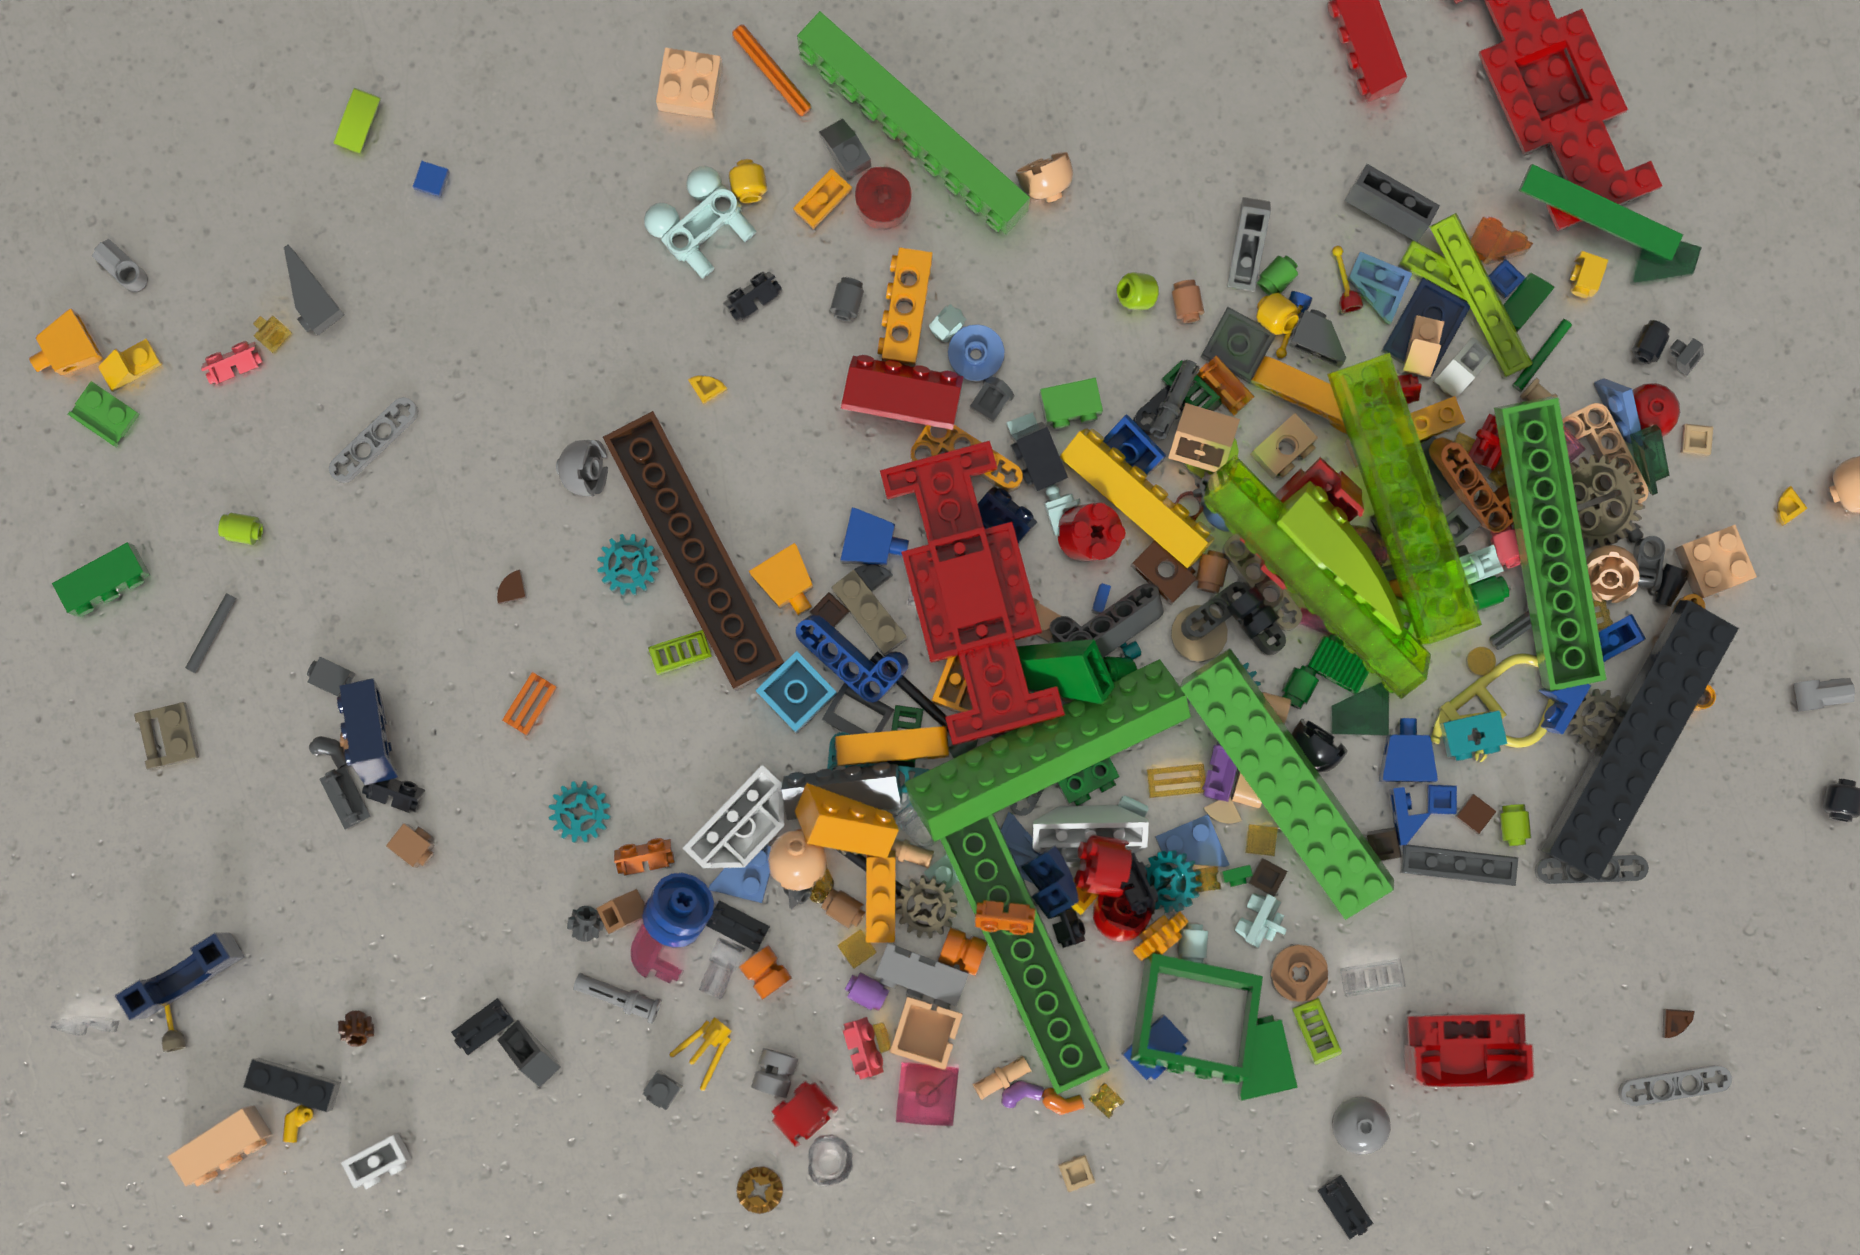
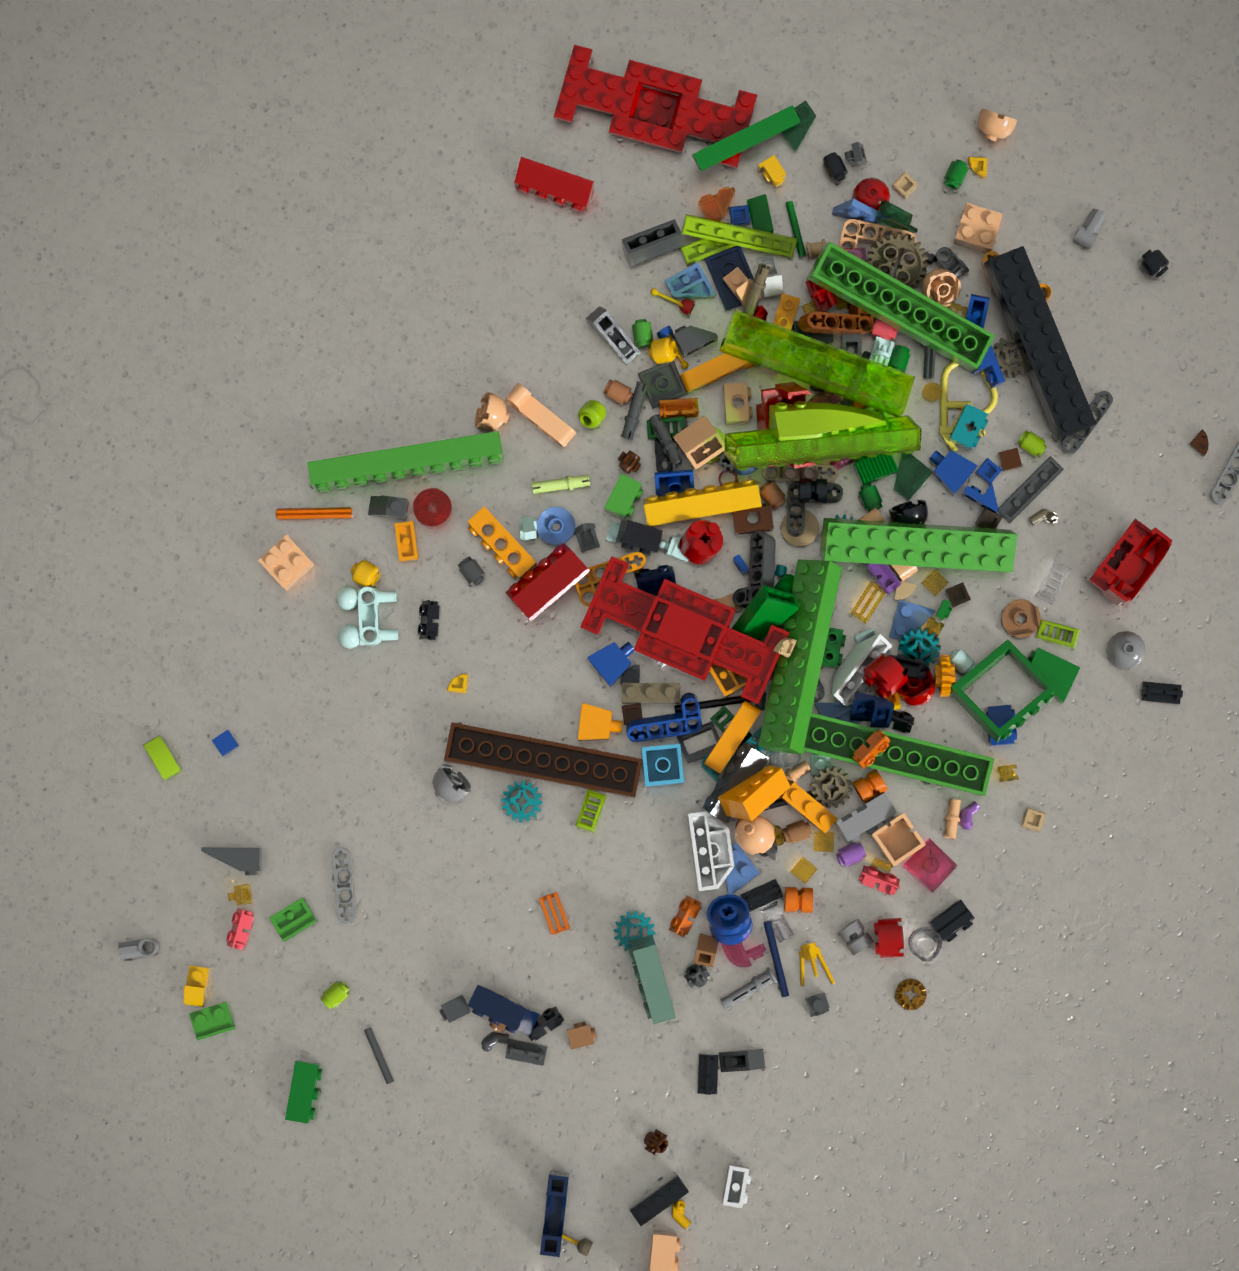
camera: 50 degrees left, 0 degrees up
light orange torso [29,309,104,375] -> none
dark tan plate [134,702,199,770] -> none
reddish brown tile [497,569,527,604] -> none
orange arm [1042,1088,1084,1115] -> none
light aqua hips [1235,893,1287,949] -> none
black cone [1655,563,1688,607] -> none
none -> bright green plate [269,897,318,942]
none -> light nougat beam [506,383,576,448]
none -> yellowish green pin [532,474,591,494]
none -> reddish brown gear [618,450,641,474]
none -> dark grey pin [621,381,648,440]
none -> sand green piece [628,935,676,1025]
none -> dark tan pin [740,264,771,321]
none -> dark blue bar [763,920,789,997]
none -> tan tile [773,638,797,658]
none -> clear yellow tile [790,857,817,884]
none -> black brick [928,900,975,942]
none -> green brick [944,159,969,190]
none -> dark tan arm [1028,509,1059,526]

